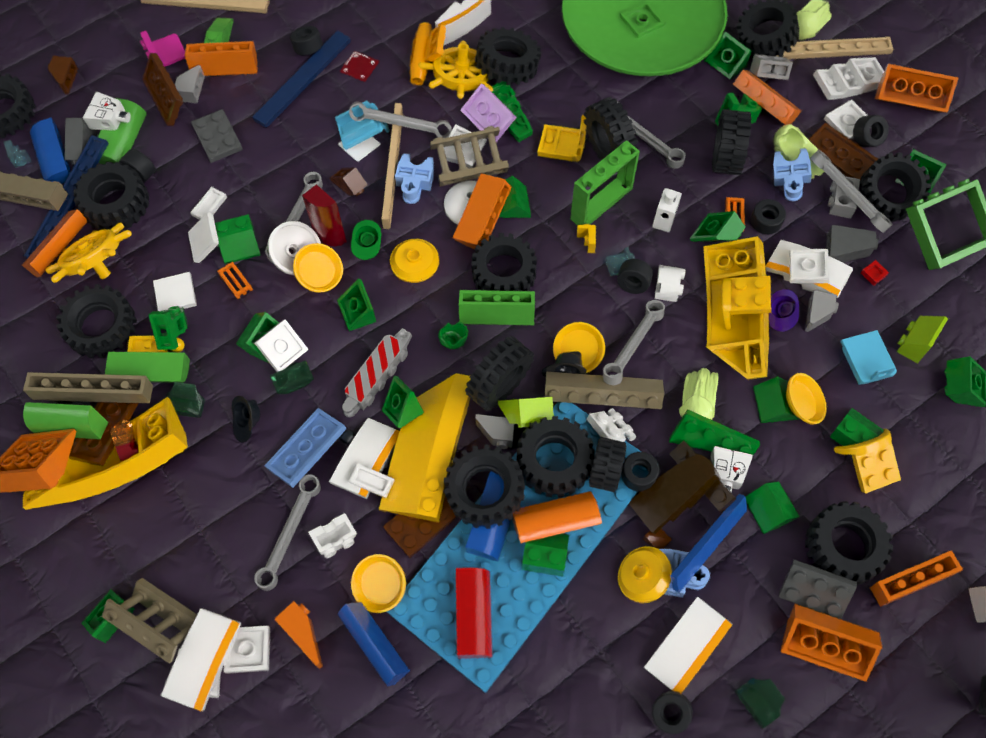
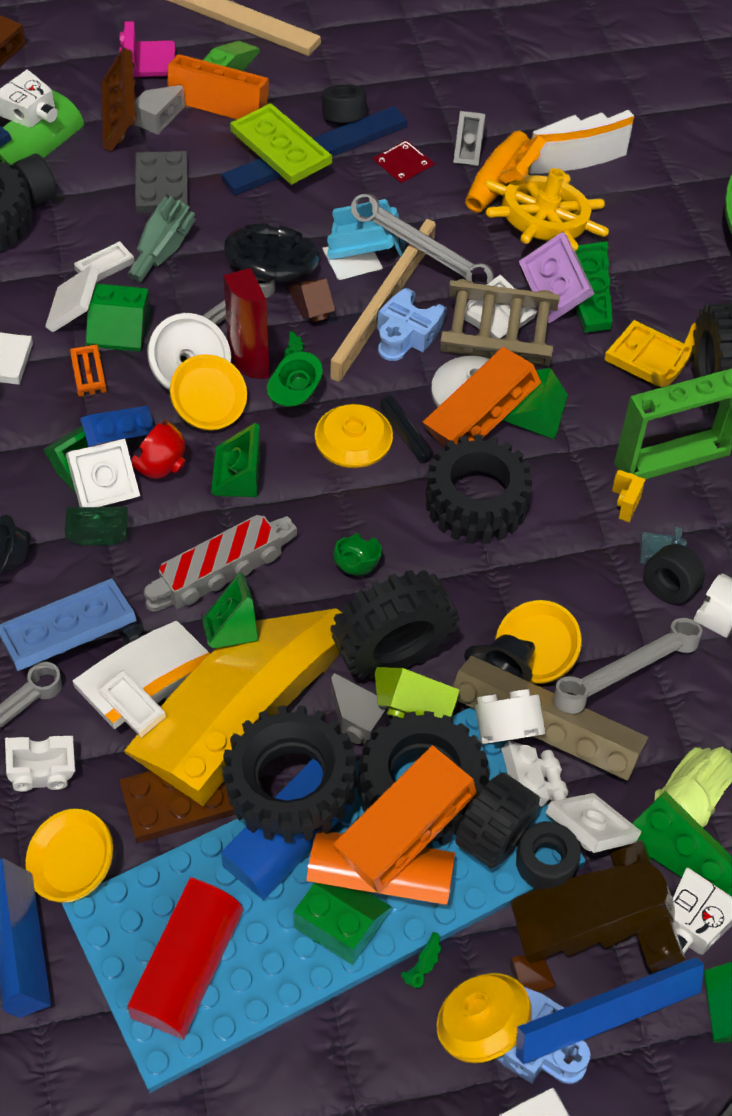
camera: 20 degrees right, 10 degrees down
bright green brick [459,290,535,325] -> none
black tyre [475,27,541,85] -> none
none -> blue plate [80,406,154,447]
none -> sand green piece [128,196,196,283]
none -> red cylinder [131,419,186,479]
none -> black plate [224,223,319,282]
none -> lime plate [230,103,332,185]
none -> green piece [284,331,304,358]
none -> orange brick [333,745,477,894]
none -> black axle [380,395,433,463]
none -> green piece [401,932,441,989]
none -> light grey slope [453,111,486,166]
none -> white cylinder [475,689,546,744]
none -> white plate [546,793,641,853]

